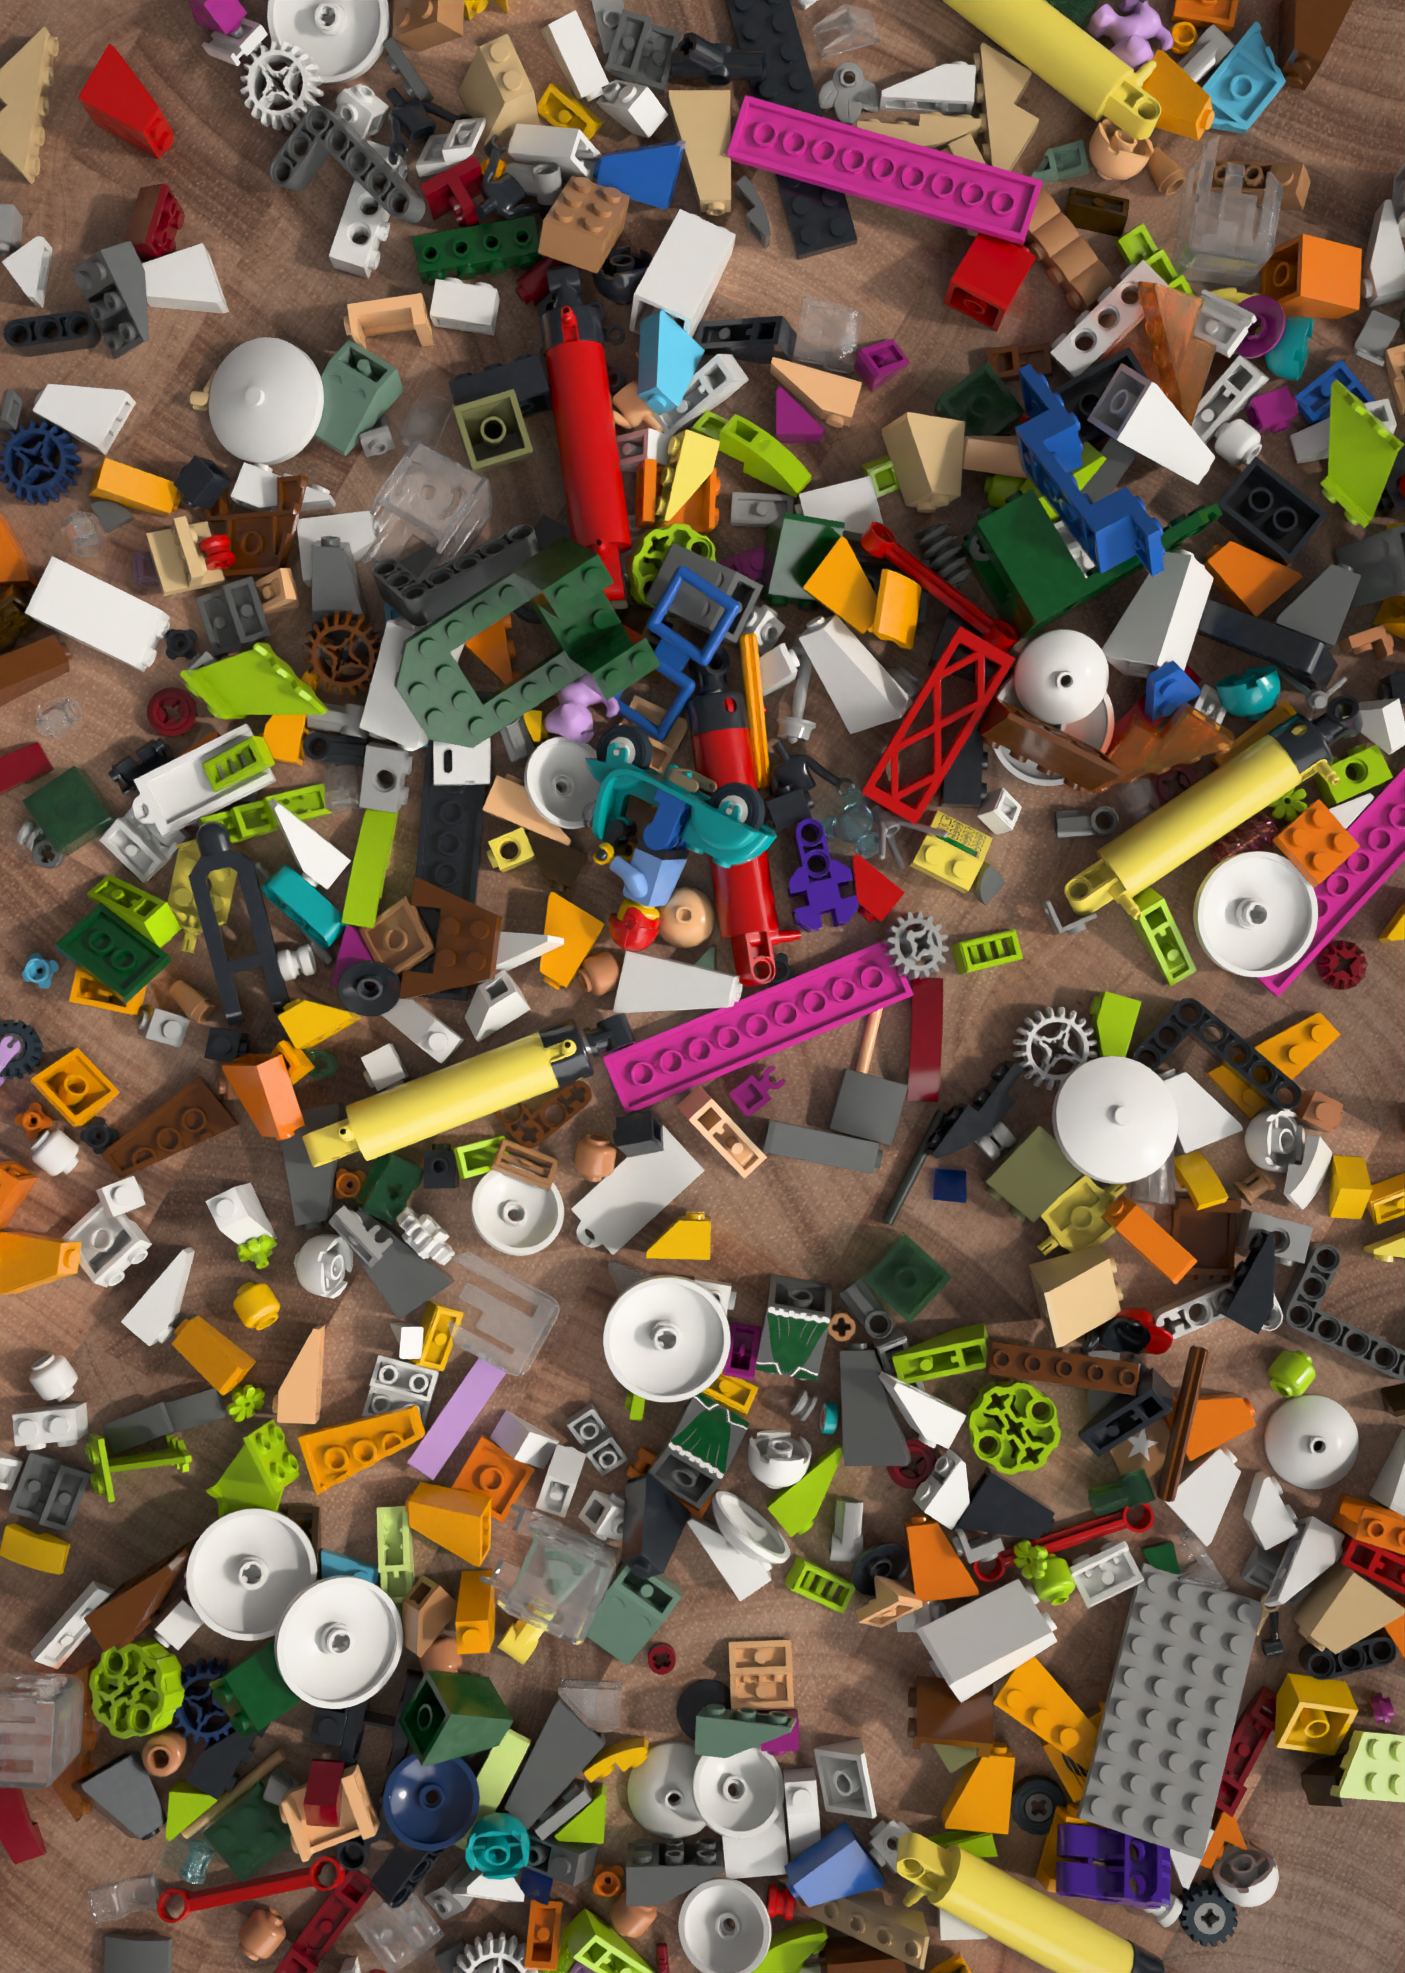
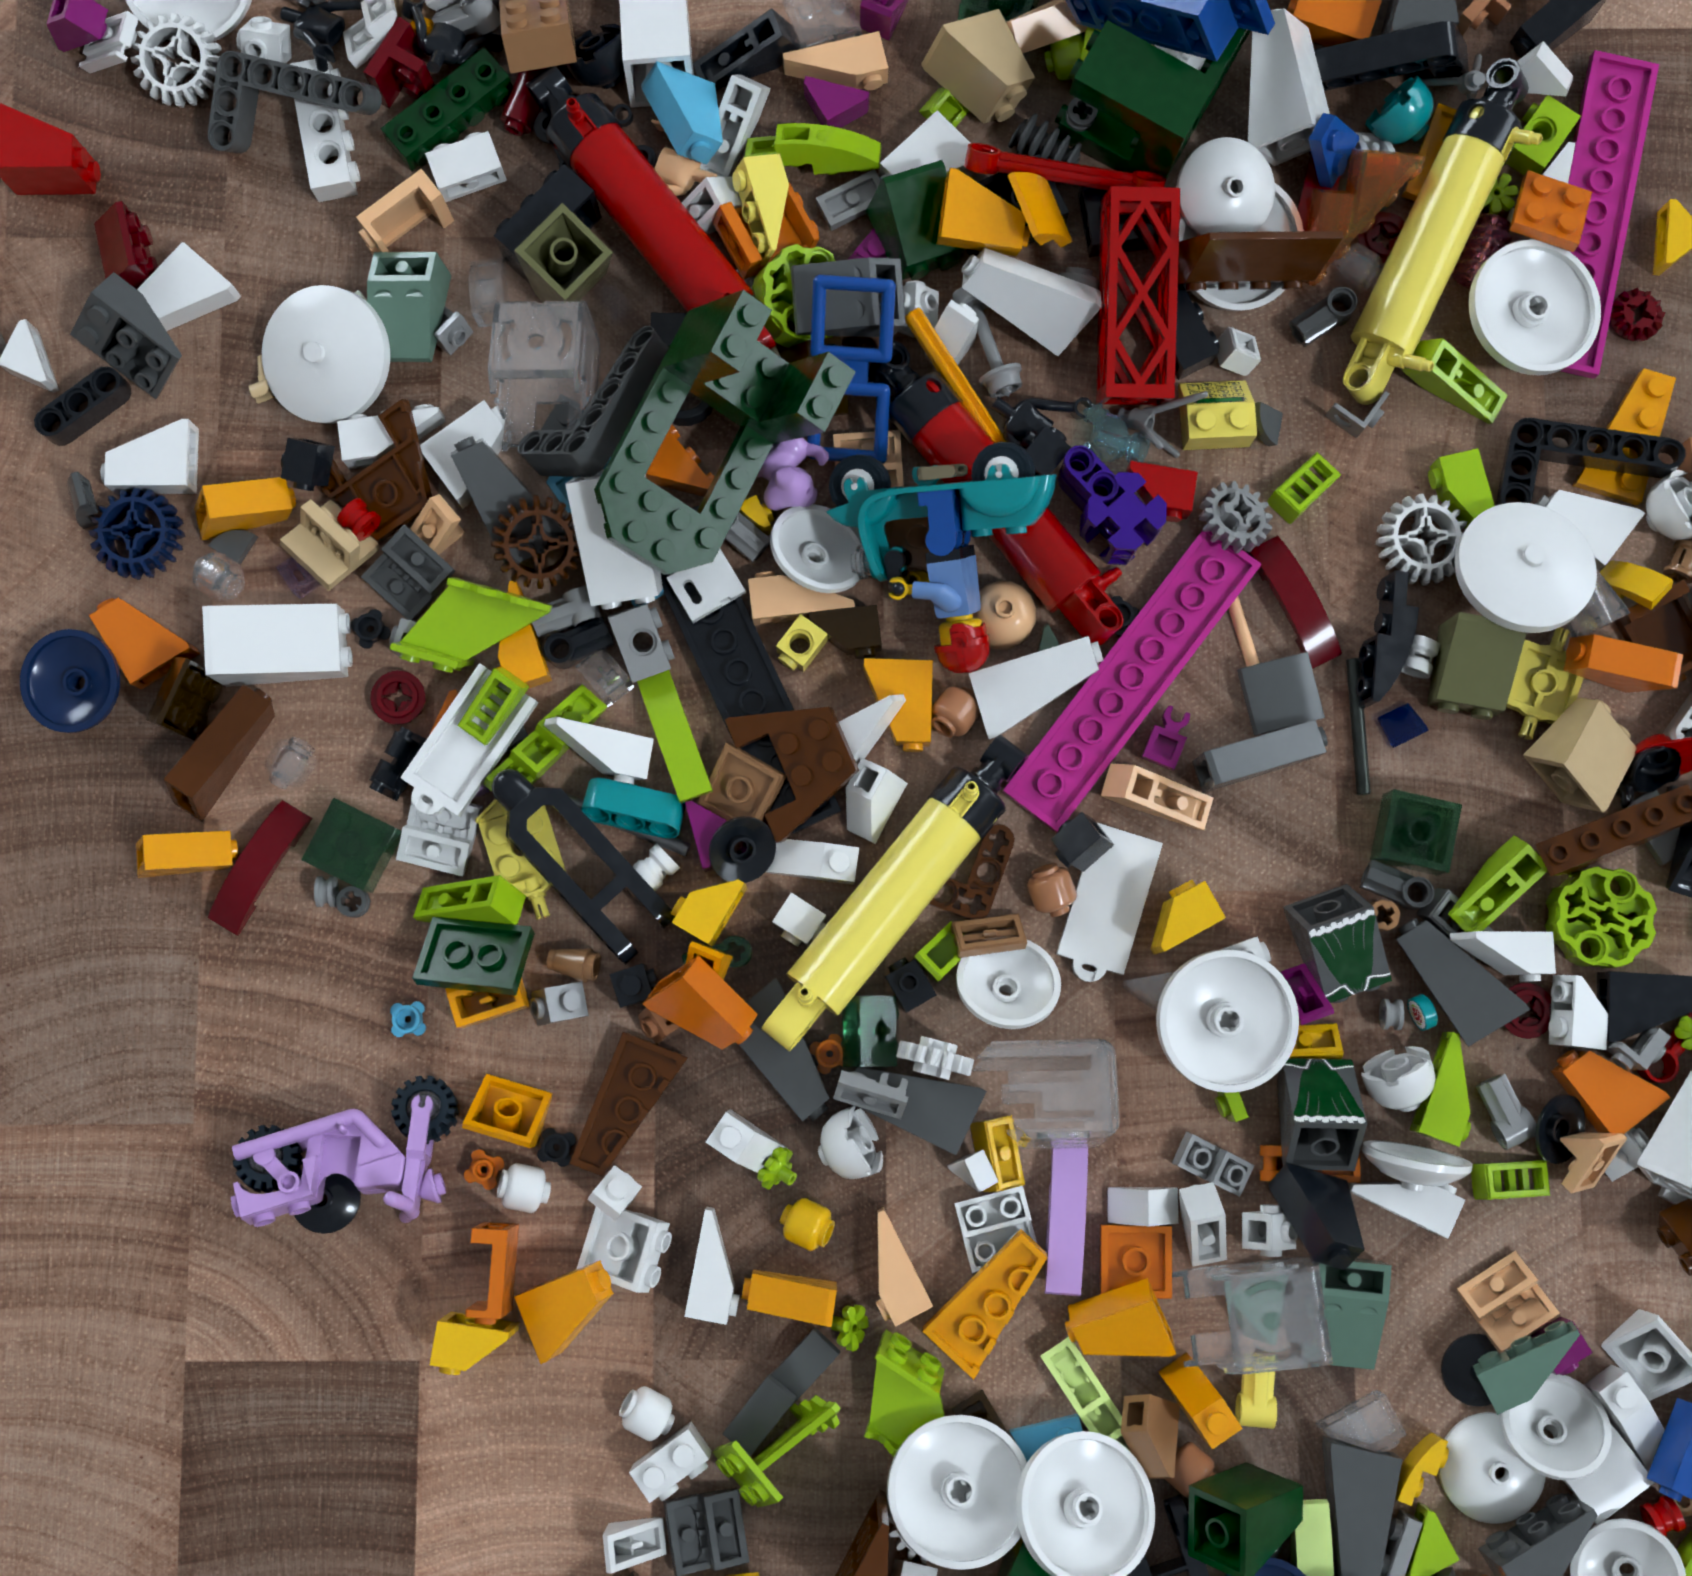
camera: 30 degrees left, 5 degrees down
dark red bush [648,1642,676,1675] -> none

